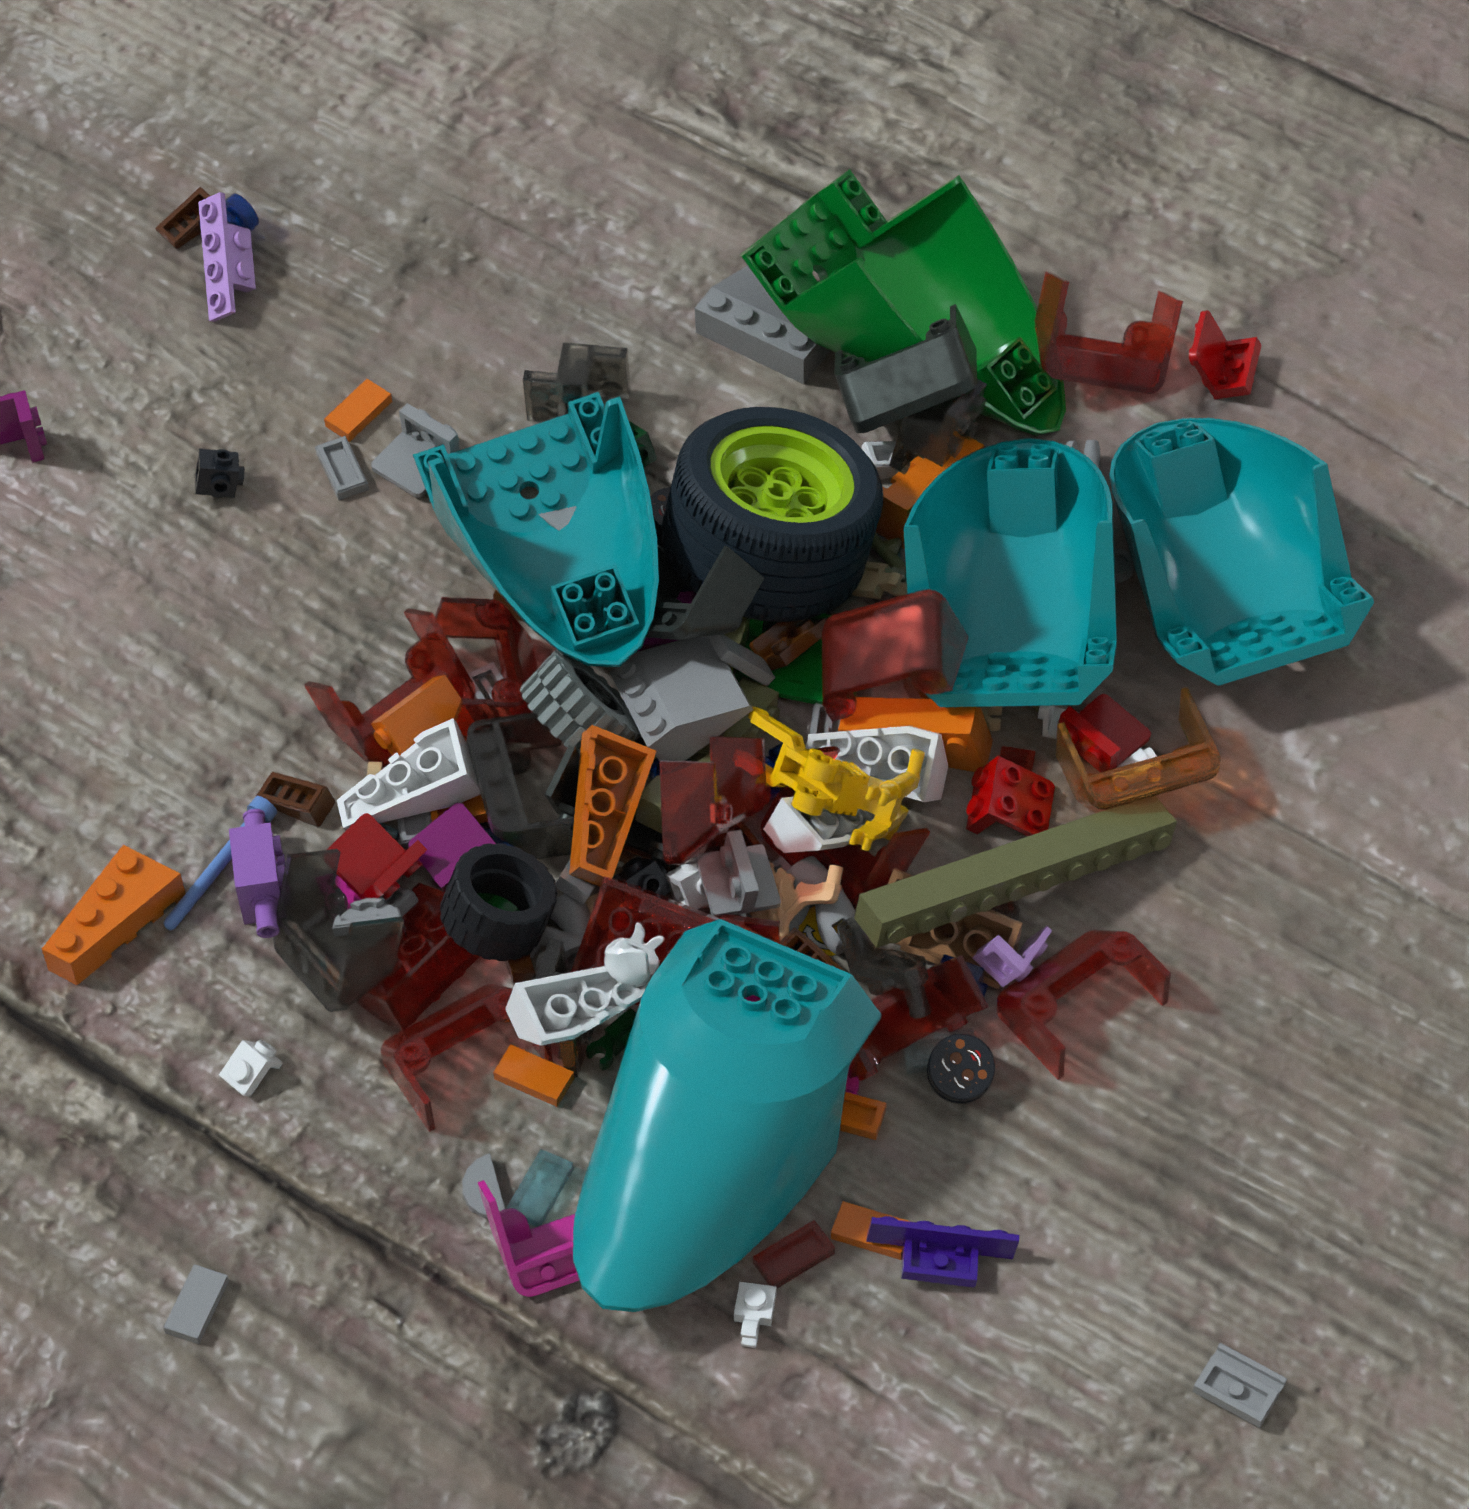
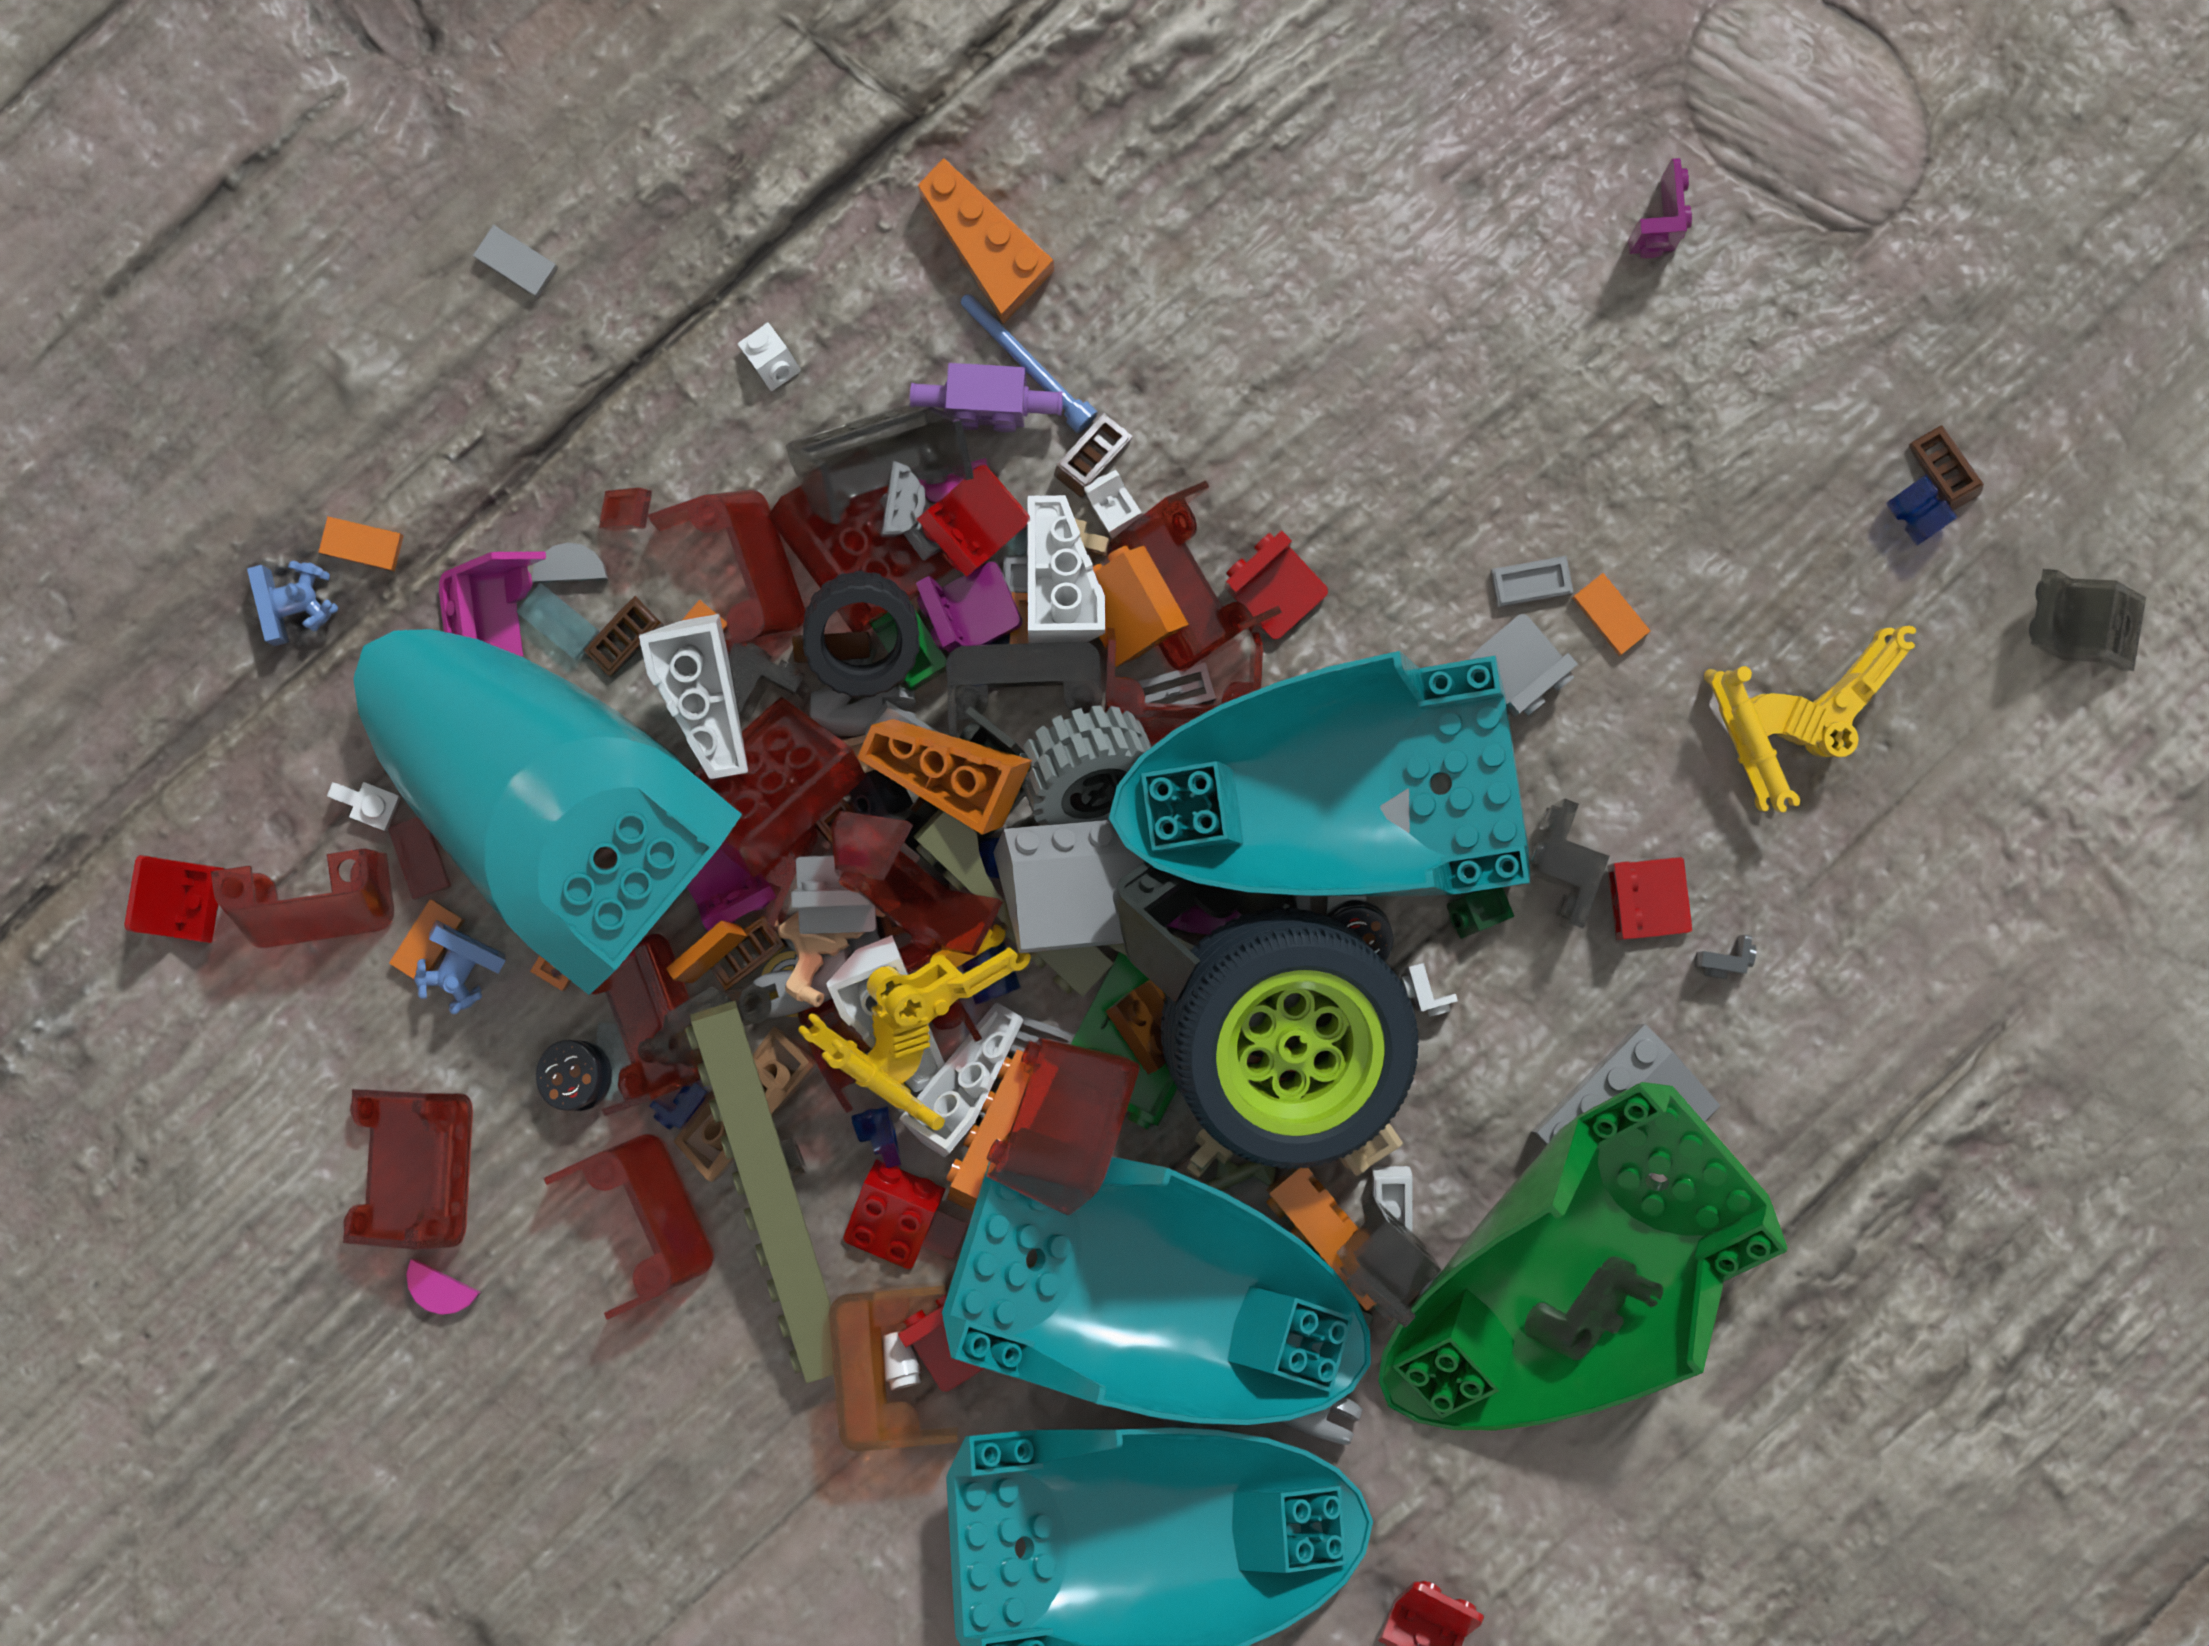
camera: 105 degrees right, 30 degrees up
black brick [195,448,245,498] -> none
lavender bracket [198,192,256,322] -> none
white piece [604,922,665,986] -> none
light grey tile [709,634,775,686] -> none
pearl dark grey windscreen [834,304,977,433] -> none
dark purple bracket [866,1216,1019,1288] -> none
lavender bracket [973,926,1052,987] -> none
clear red windscreen [1035,271,1183,394] -> none
light grey plate [1193,1343,1287,1428] -> none
none -> red bracket [124,855,224,943]
none -> clear red windscreen [211,848,394,948]
none -> medium blue piece [247,561,338,646]
none -> orange tile [318,516,404,572]
none -> clear red windscreen [343,1089,473,1250]
none -> dark pink tile [406,1258,481,1315]
none -> medium blue piece [414,920,506,1014]
none -> reddish brown slope [583,596,665,678]
none -> clear red tile [599,487,652,531]
none -> clear blue bracket [851,1106,902,1168]
none -> white bracket [1084,470,1145,539]
none -> red bracket [1224,530,1328,640]
none -> clear smoke piece [1525,1256,1663,1360]
none -> red bracket [1607,857,1692,941]
none -> dark grey bracket [1694,935,1756,979]
none -> yellow piece [1704,626,1916,812]
none -> clear smoke bracket [2029,569,2146,671]

